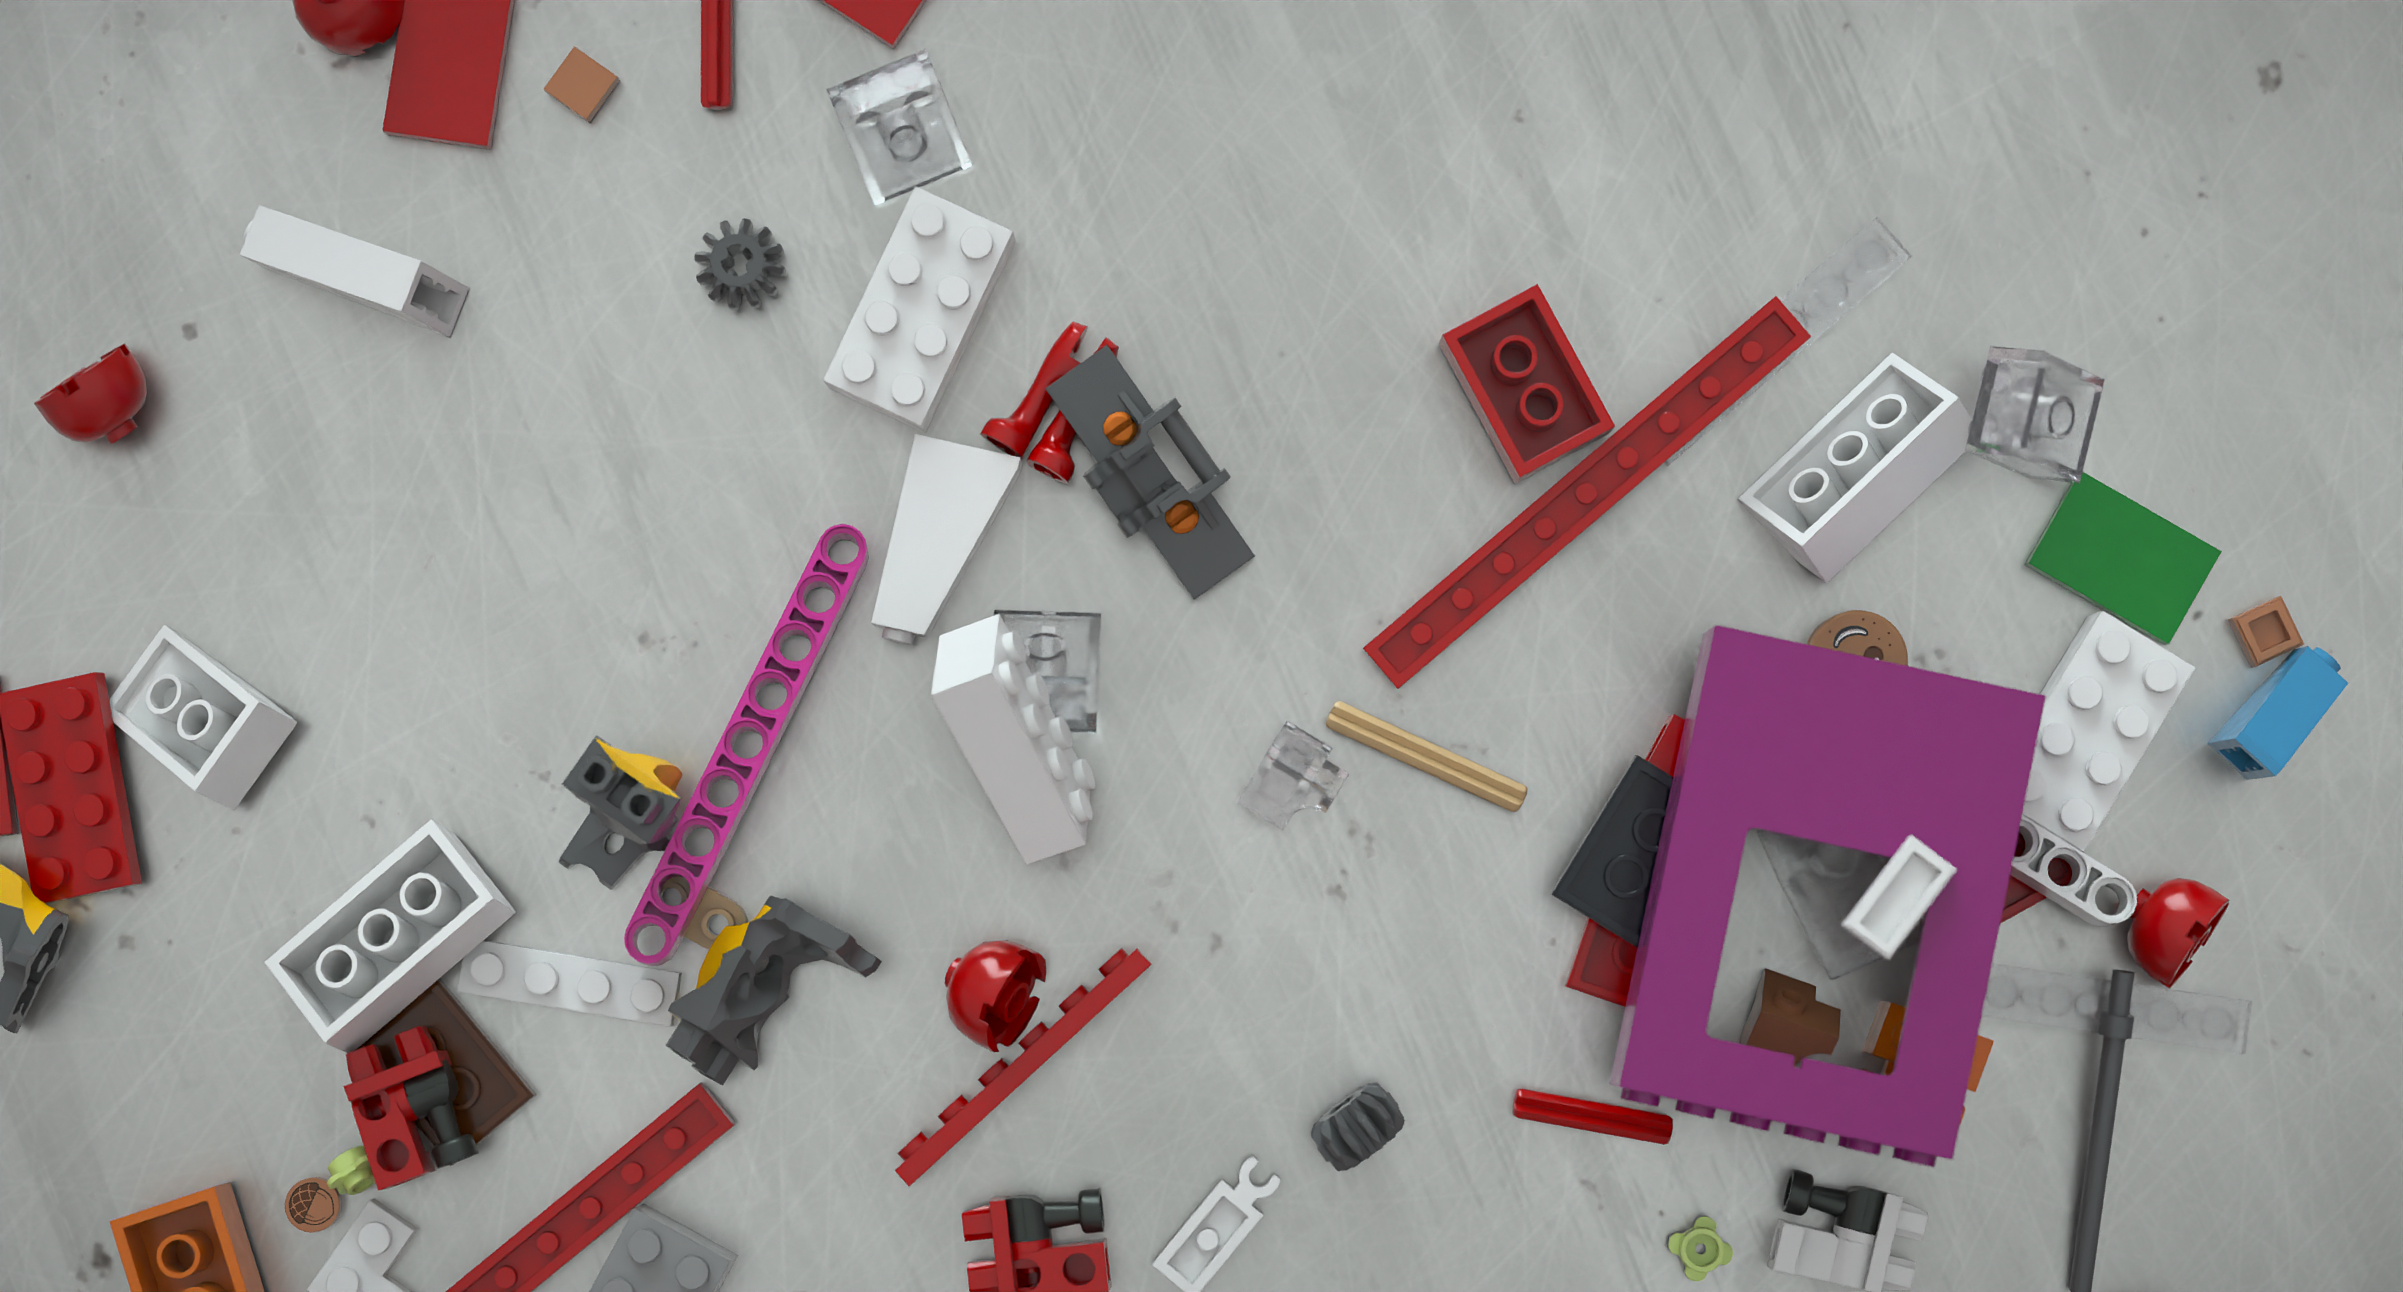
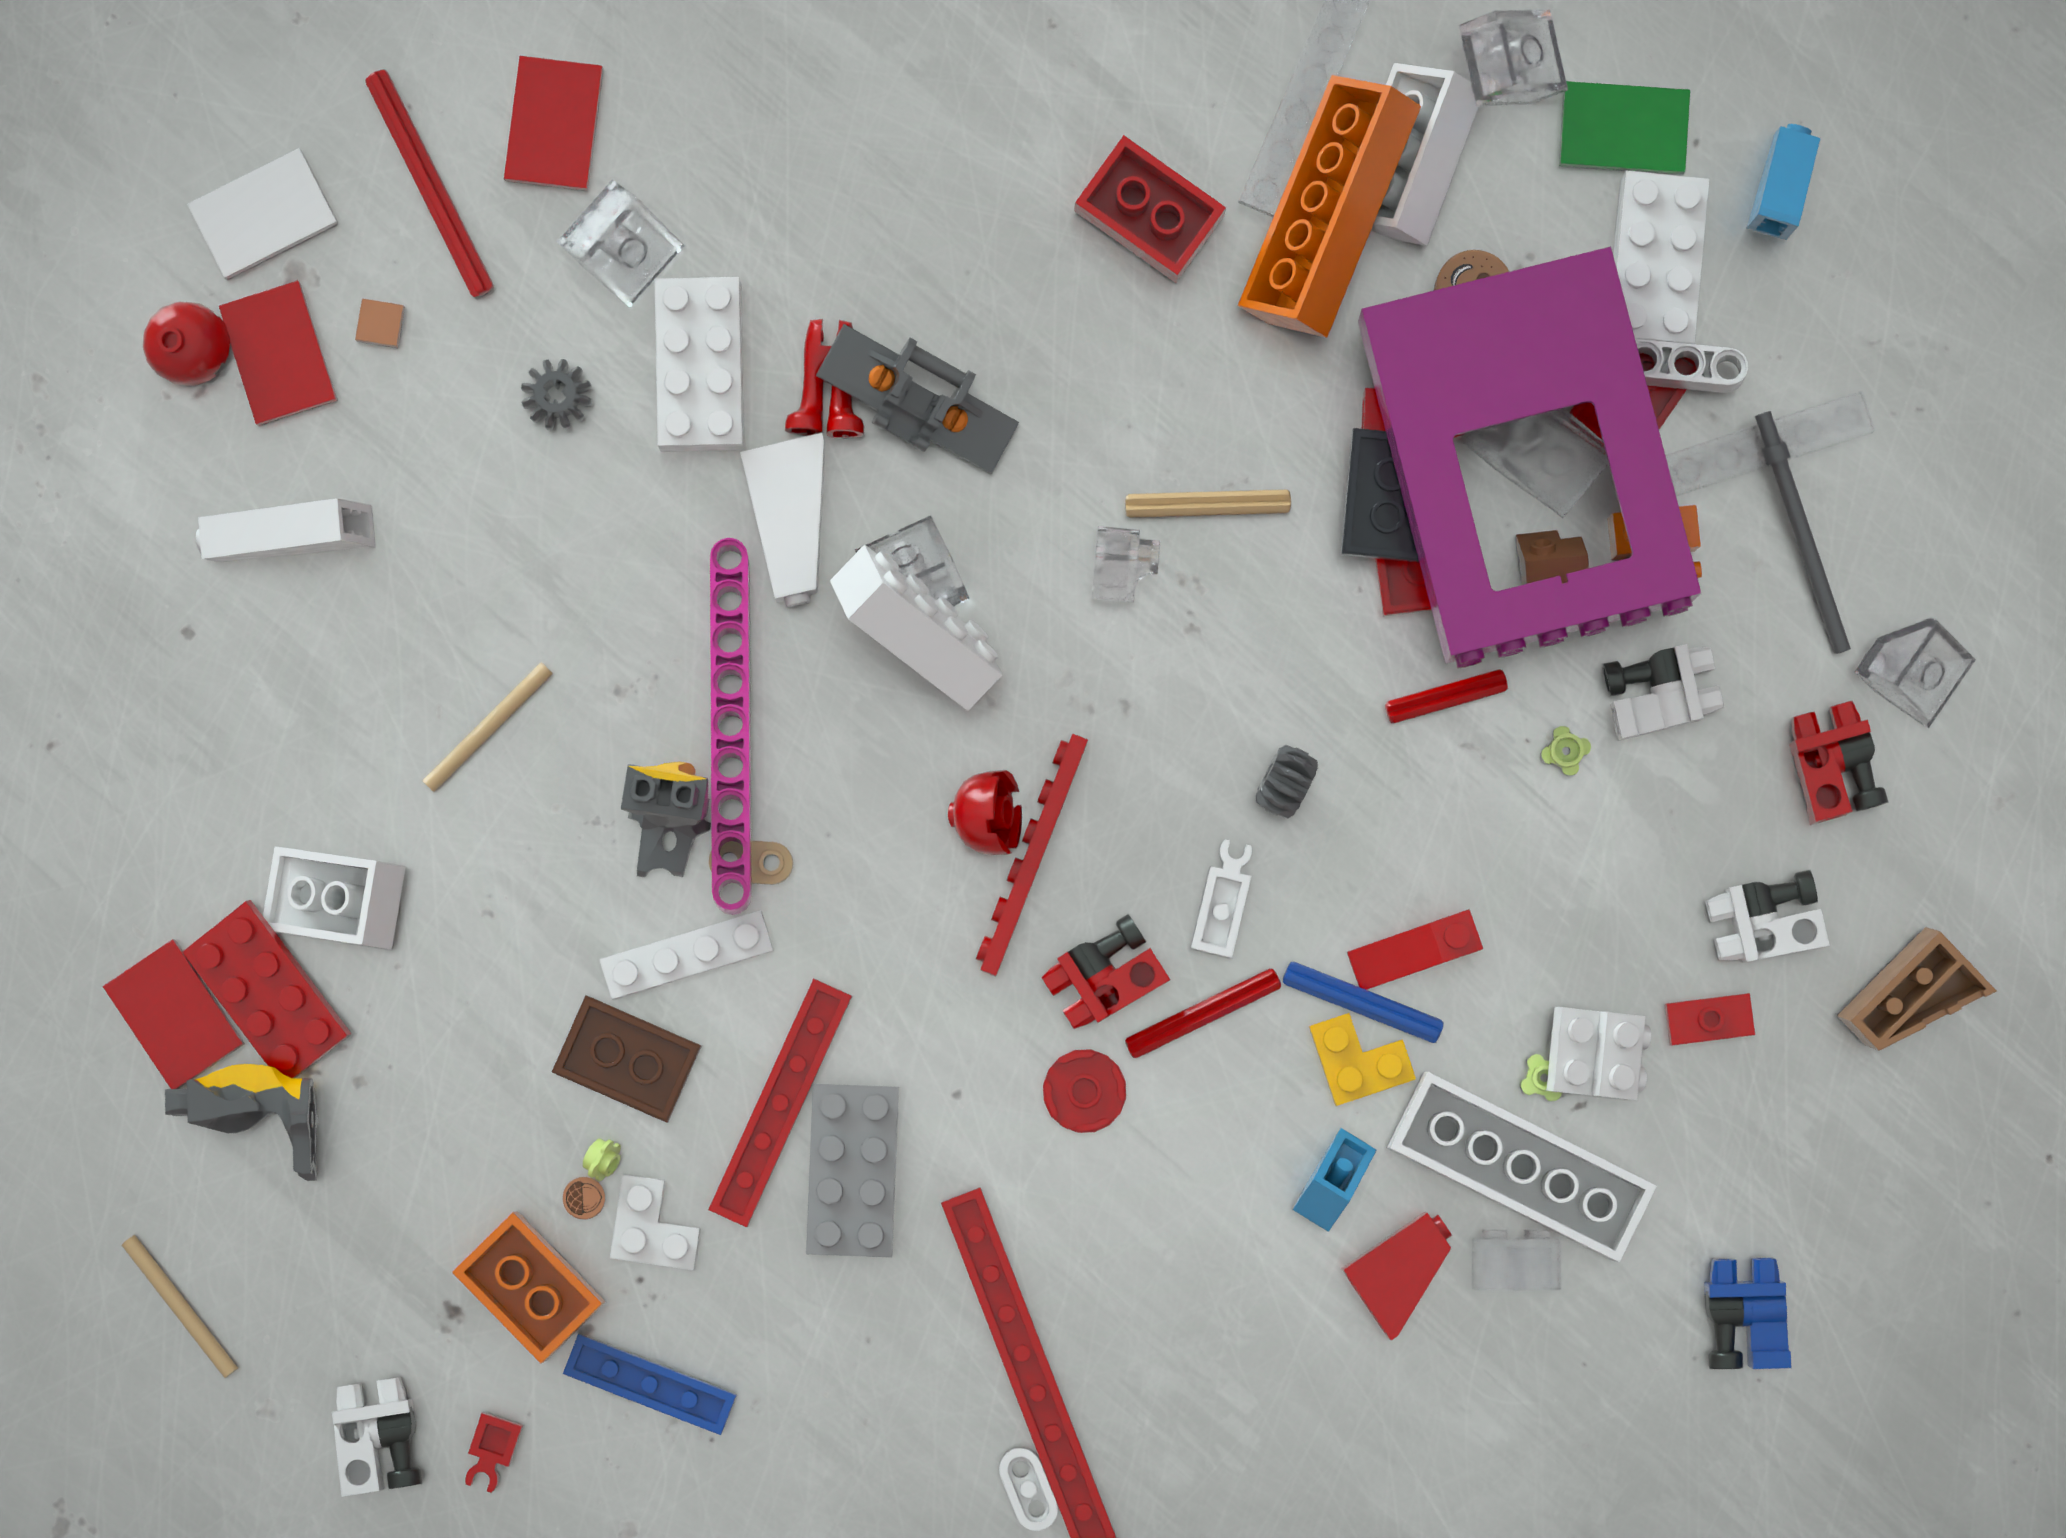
camera: 30 degrees left, 0 degrees up
red cylinder [34,343,148,444] -> none
white brick [264,819,516,1053] -> none
red hips [343,1026,479,1191] -> none
dark grey hips [665,896,882,1086] -> none
red plate [1363,296,1812,689] -> none
white tile [1841,835,1957,960] -> none
red cylinder [2127,878,2230,989] -> none
nougat tile [2228,596,2304,668] -> none
none -> tan bar [422,662,553,792]
none -> orange brick [1238,75,1421,338]

